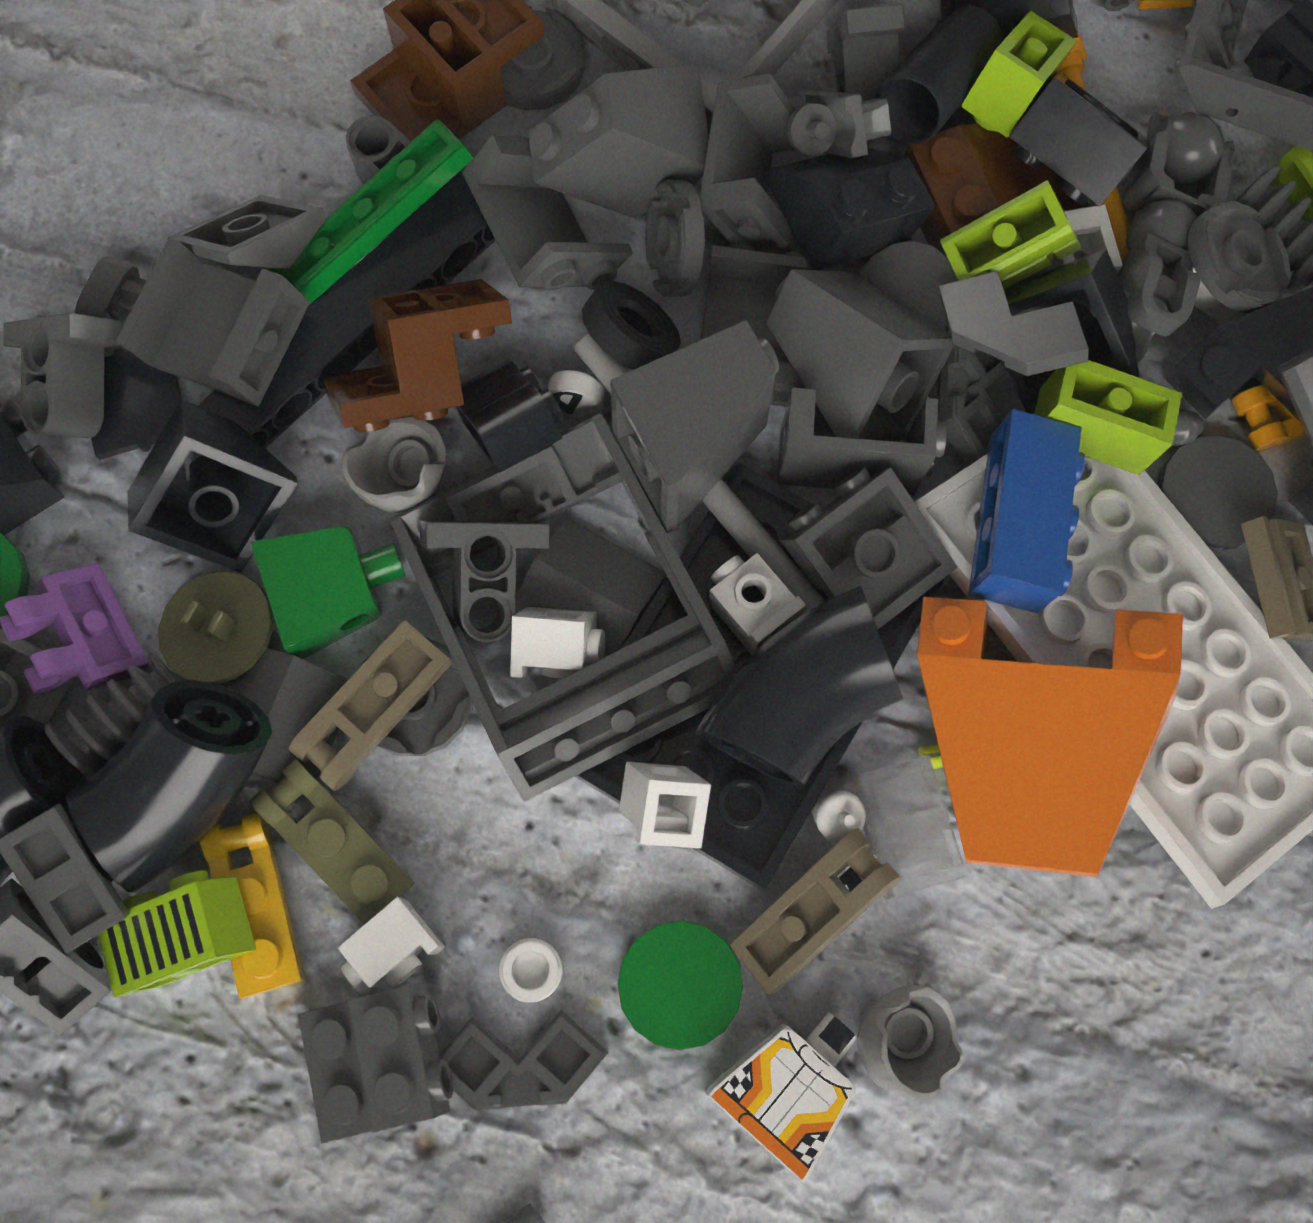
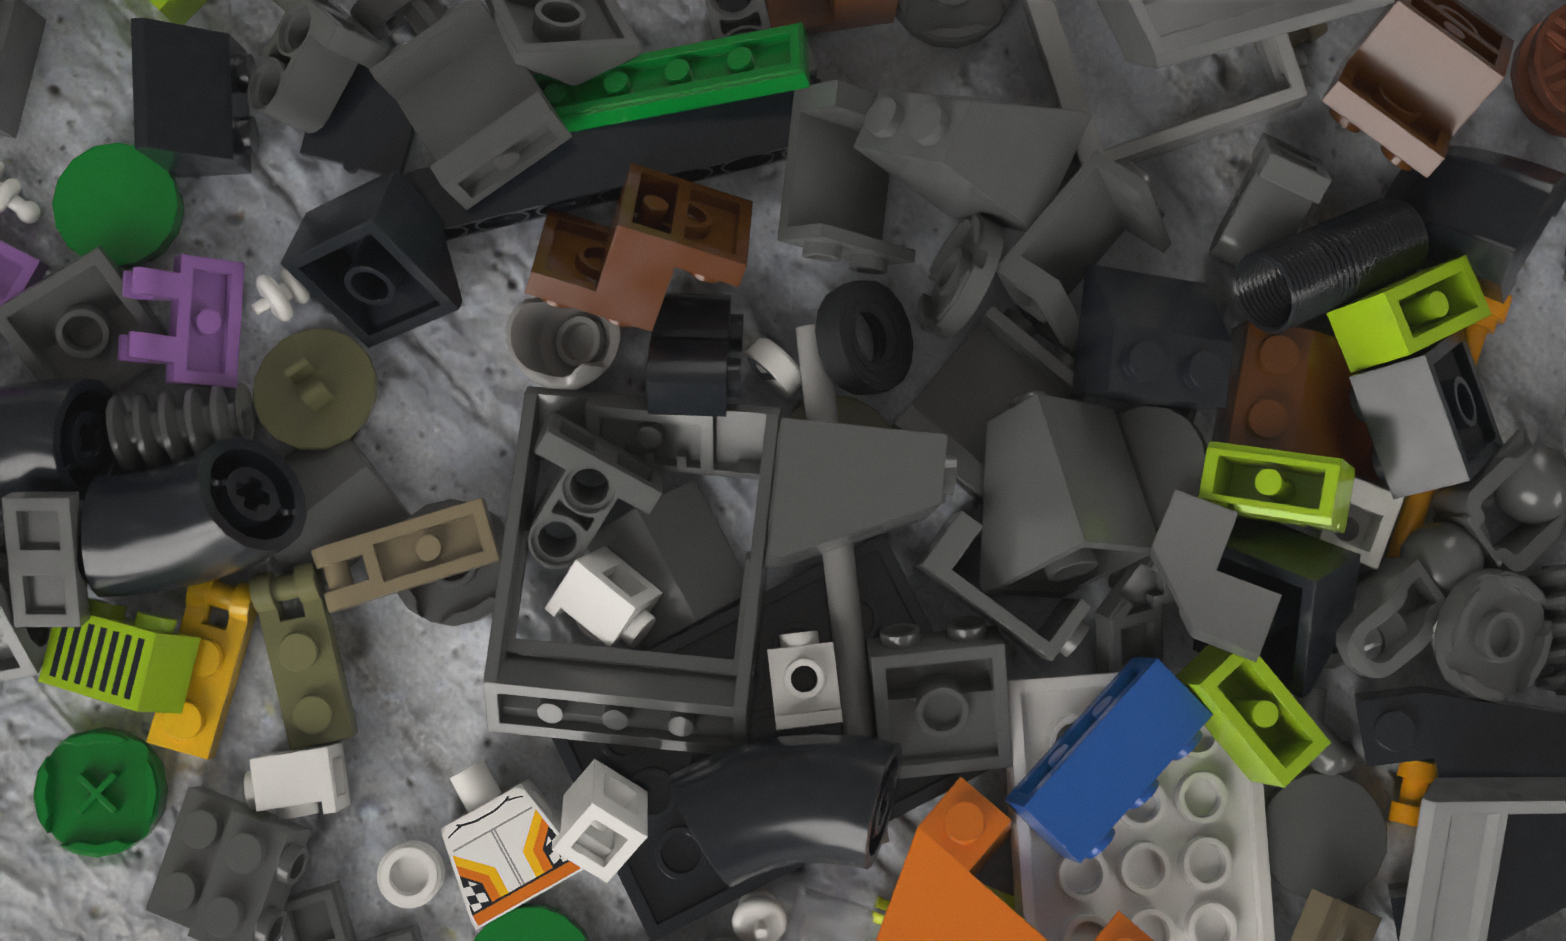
camera: 35 degrees right, 10 degrees up
green torso [251,526,406,659] -> none
dark grey hips [787,91,891,158] -> none
none -> green tile [33,727,169,858]
none -> white hair [251,268,310,322]
none -> torso [441,760,584,930]

